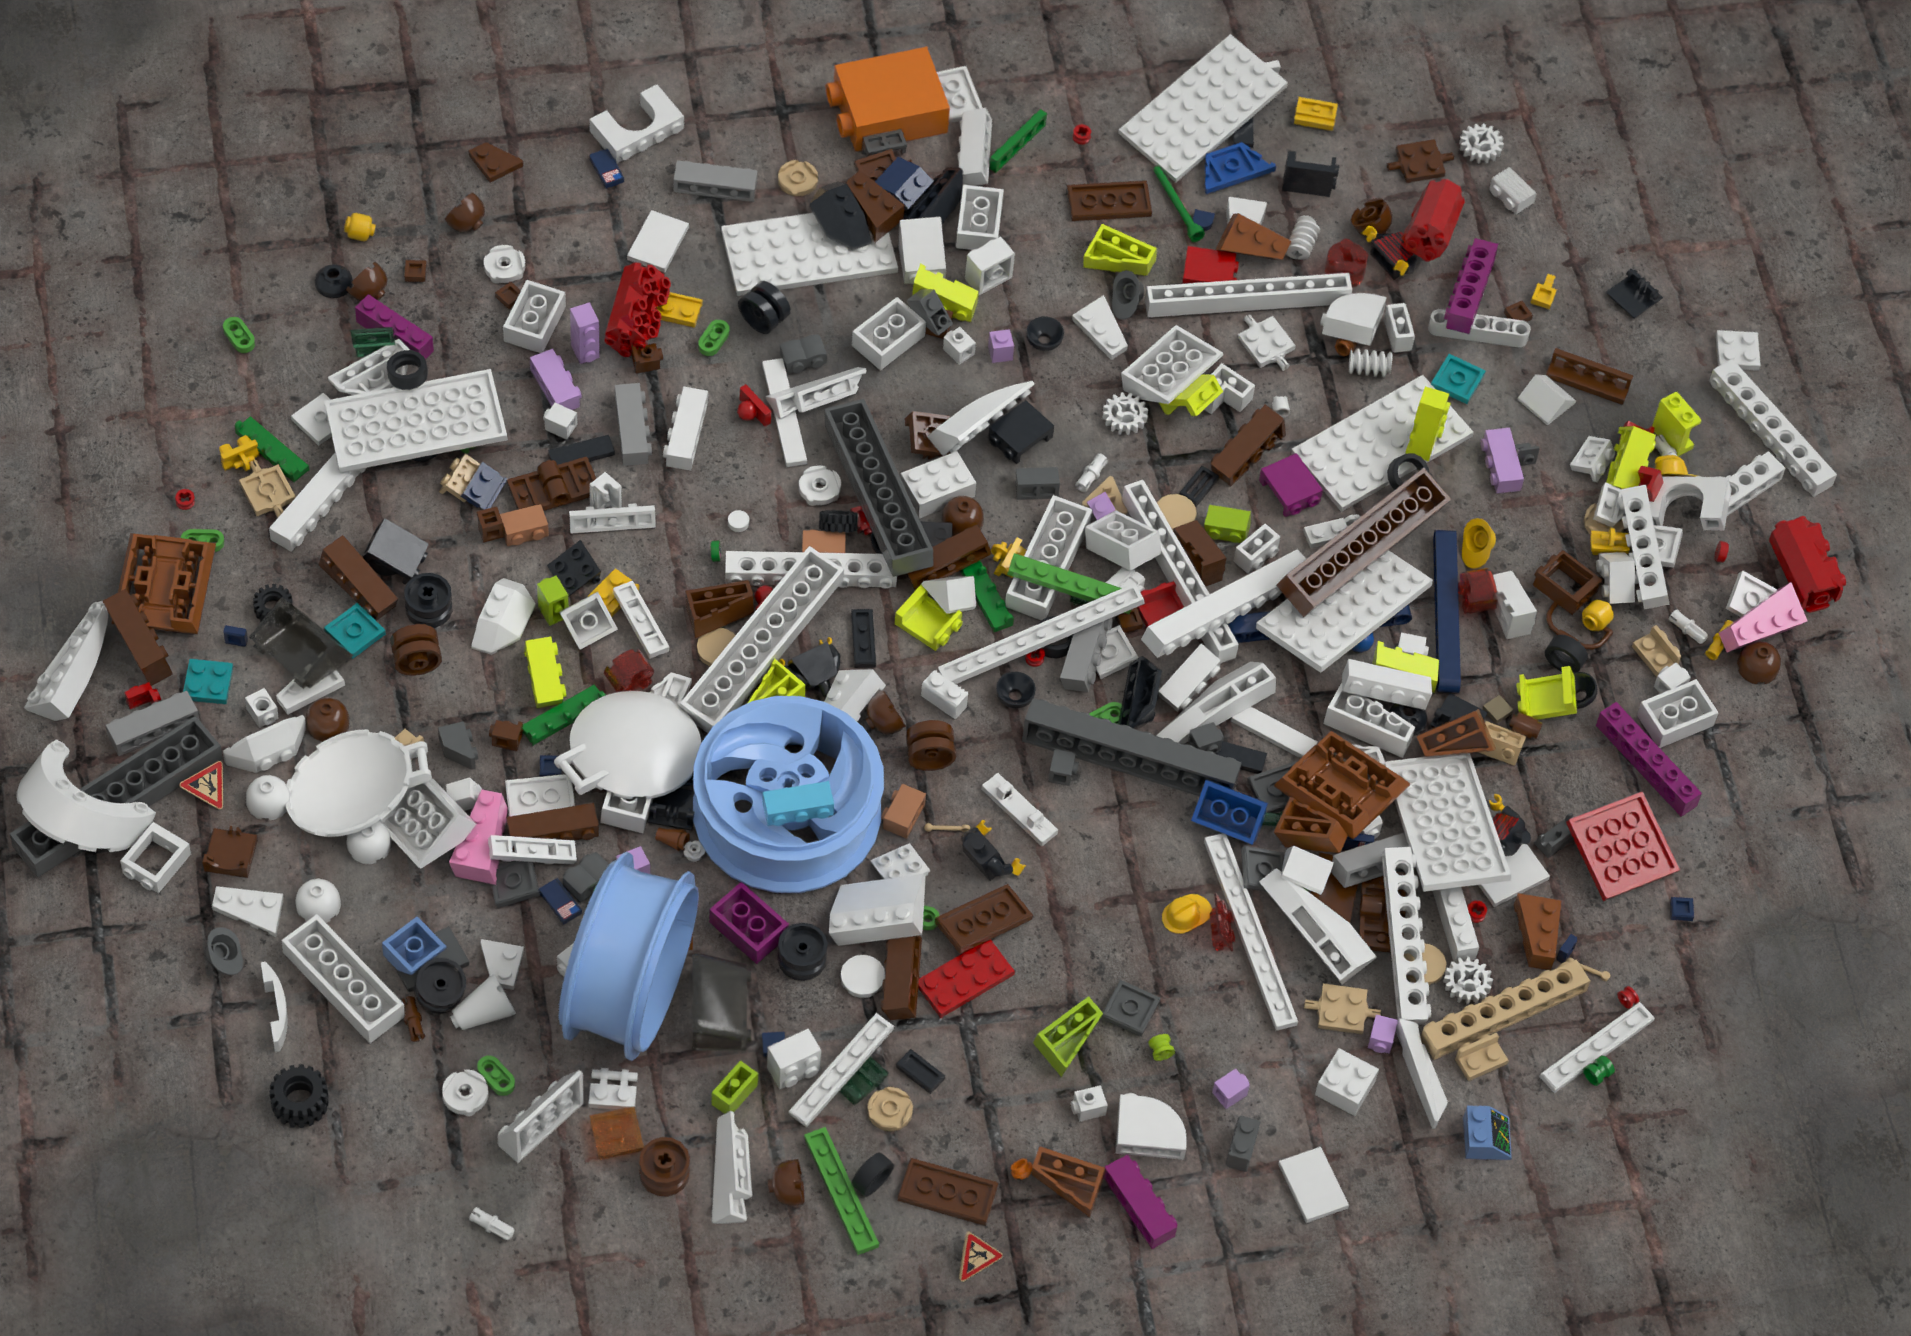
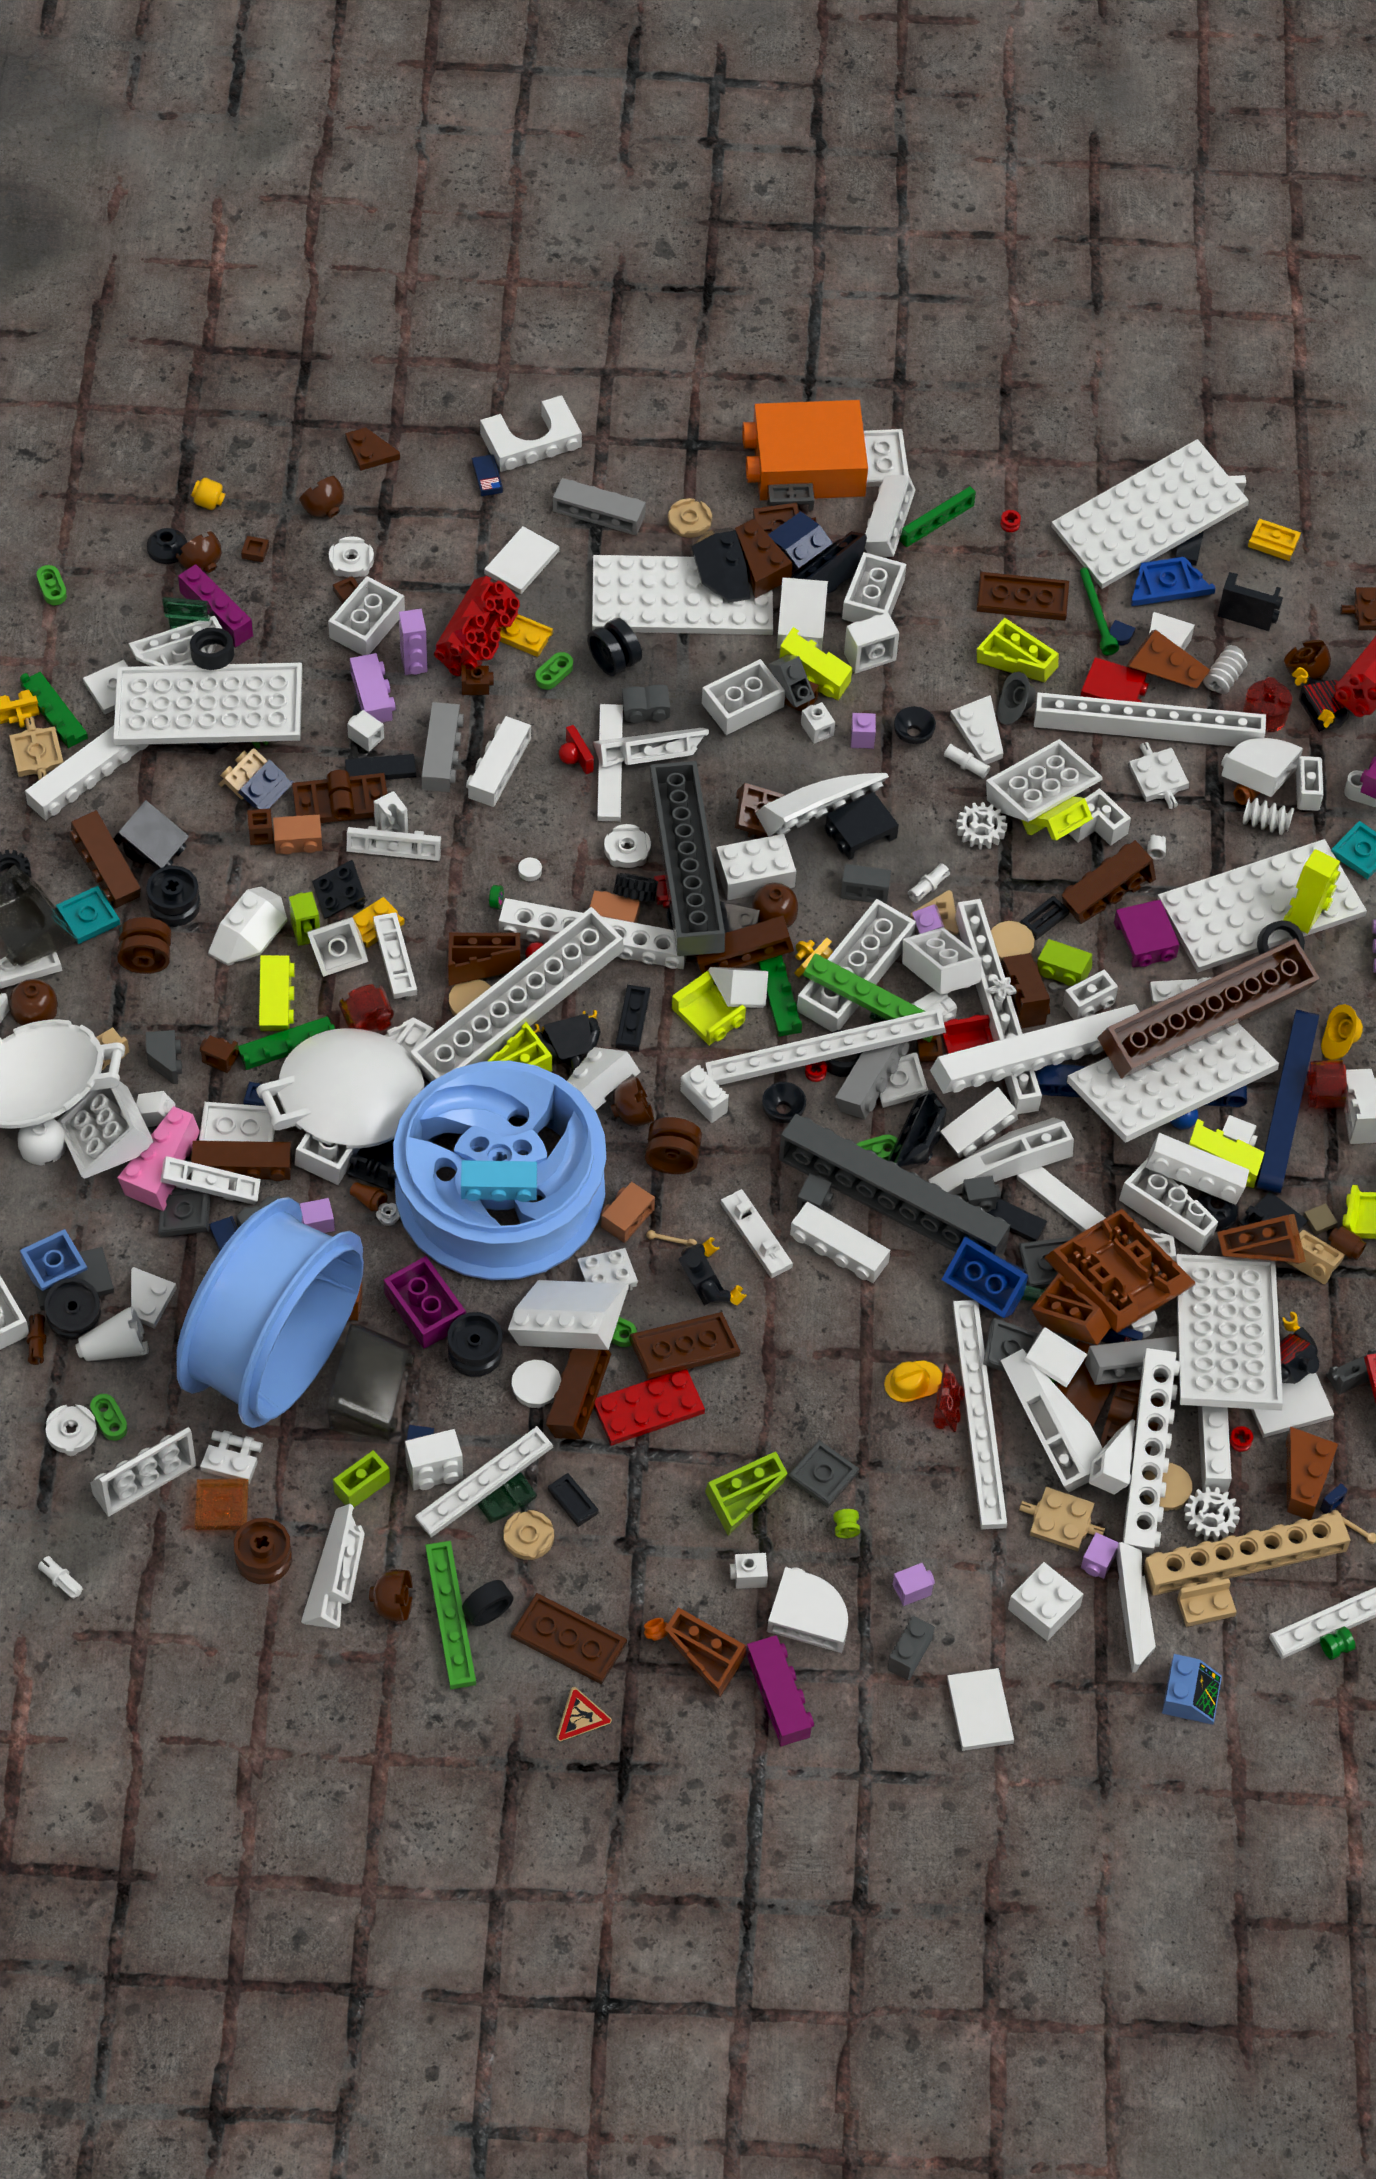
camera: 15 degrees right, 0 degrees up
none -> white brick [790,1202,890,1283]
none -> white pin [944,744,991,779]
none -> white plant [987,977,1016,1001]
none -> white slope [1089,1419,1136,1495]

